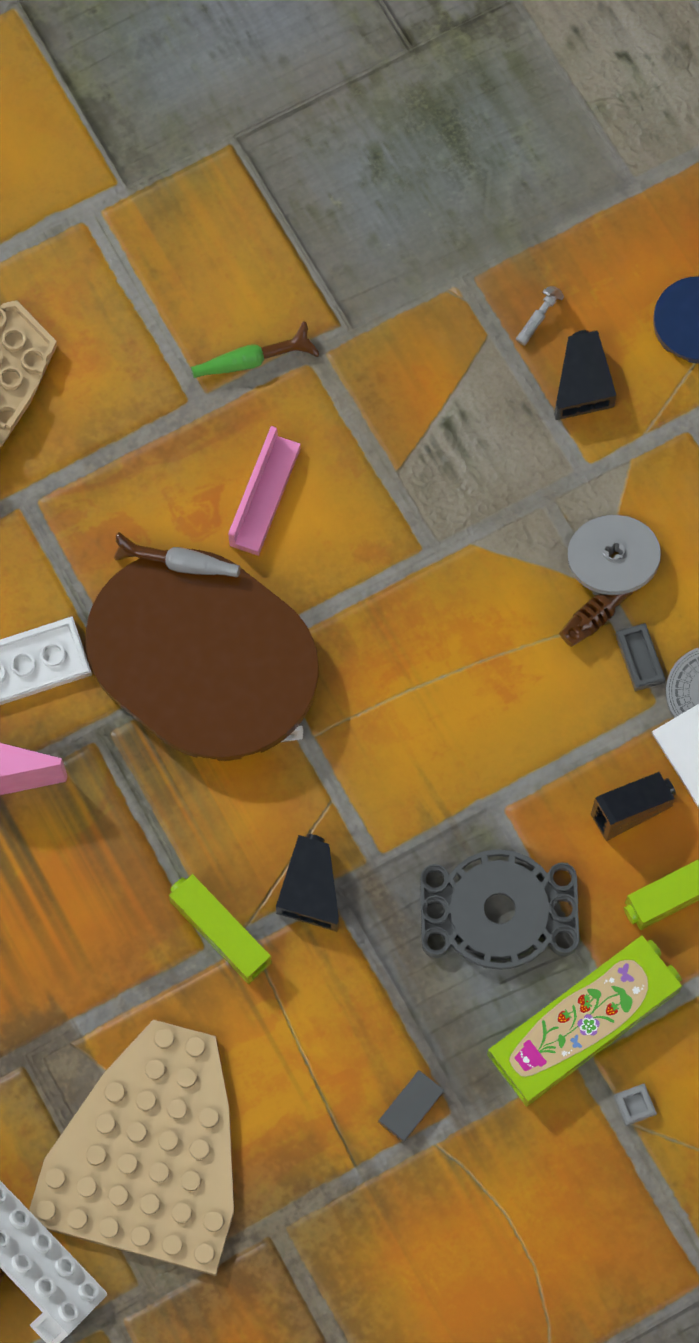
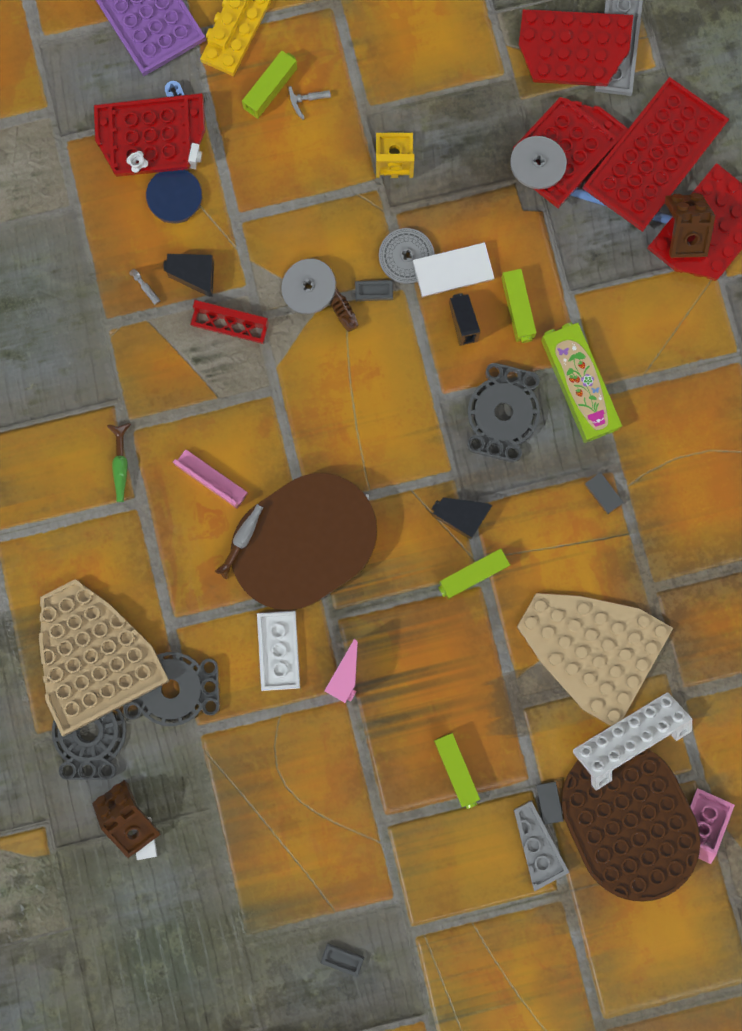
camera: 75 degrees left, 10 degrees up
light grey tile [613,1083,657,1127] -> none
none -> red fence [190,300,269,344]

